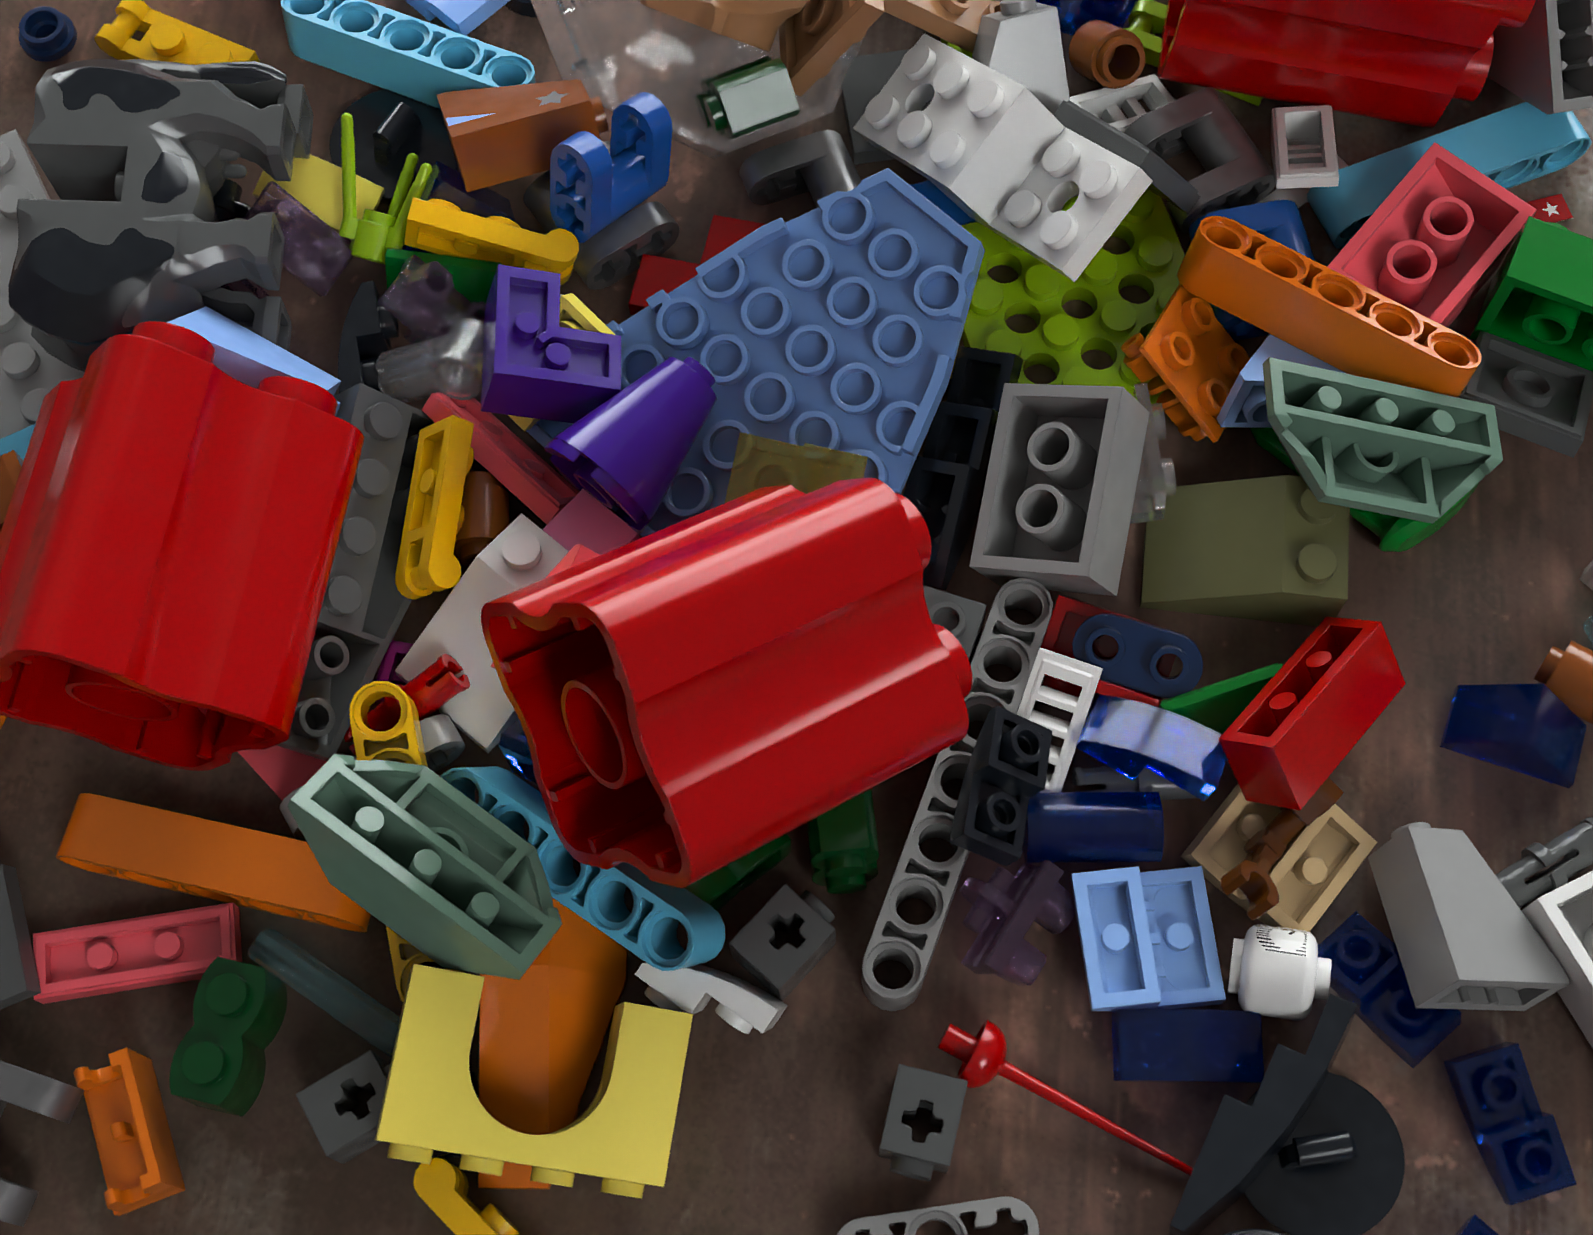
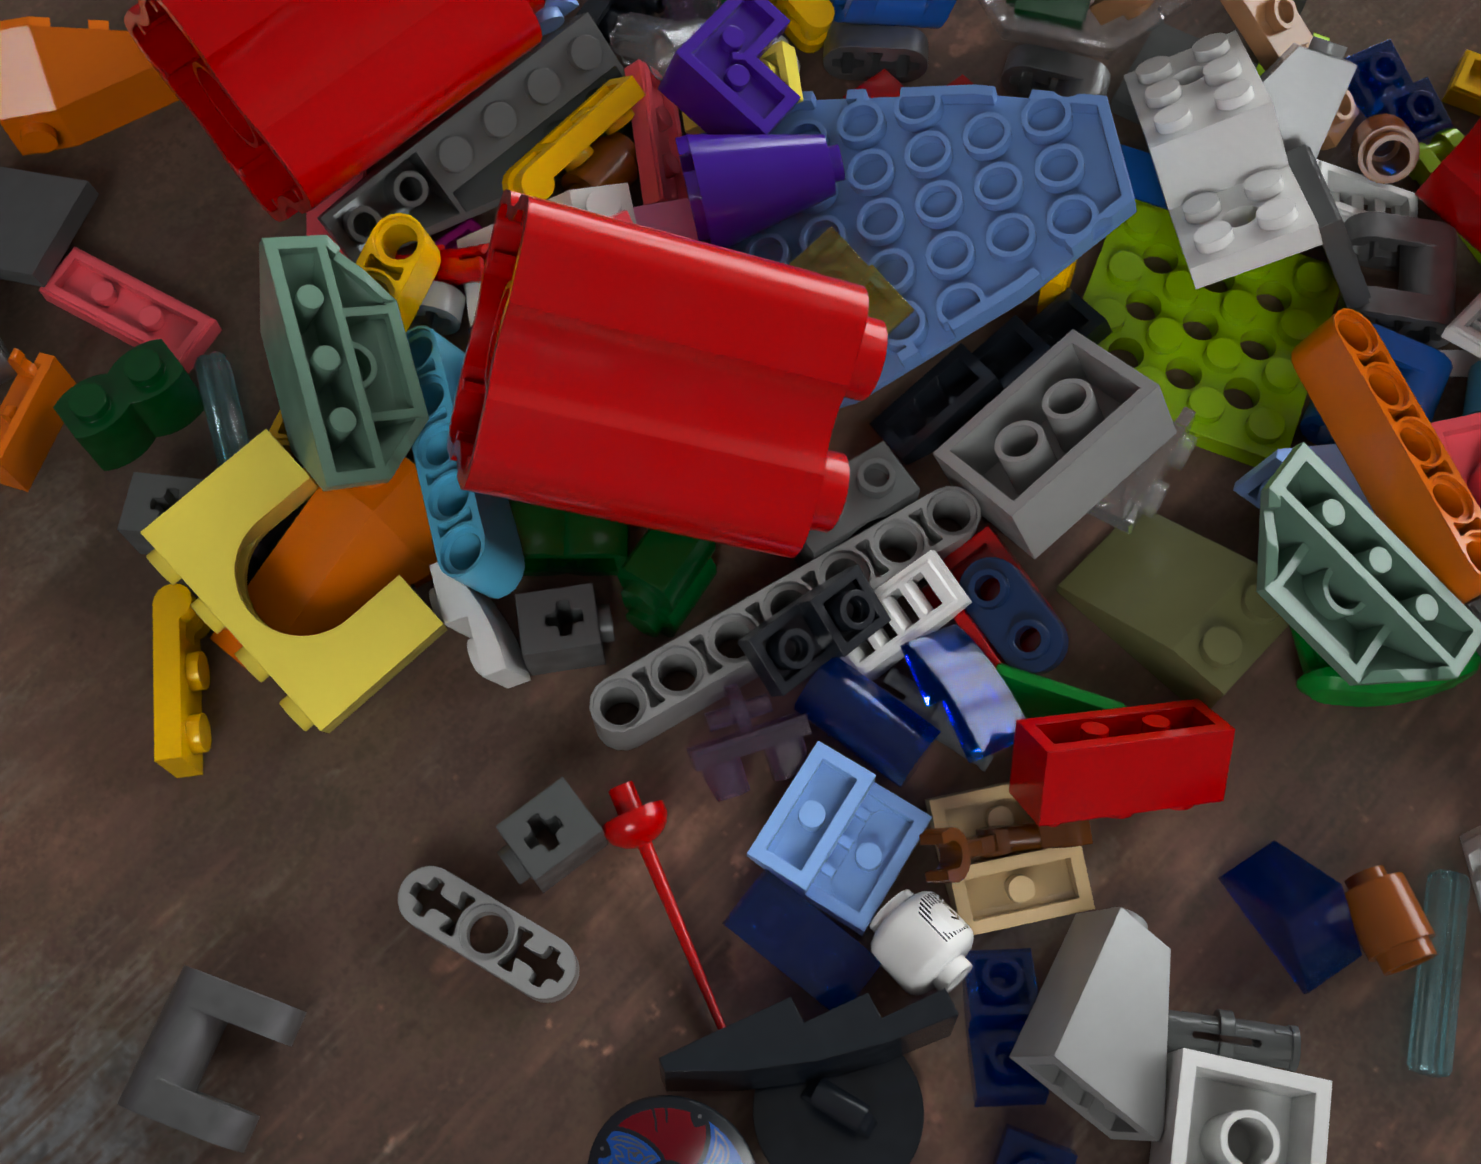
camera: 35 degrees right, 0 degrees up
orange beam [55,793,372,932] -> none
orange hinge [1121,283,1250,443] -> none

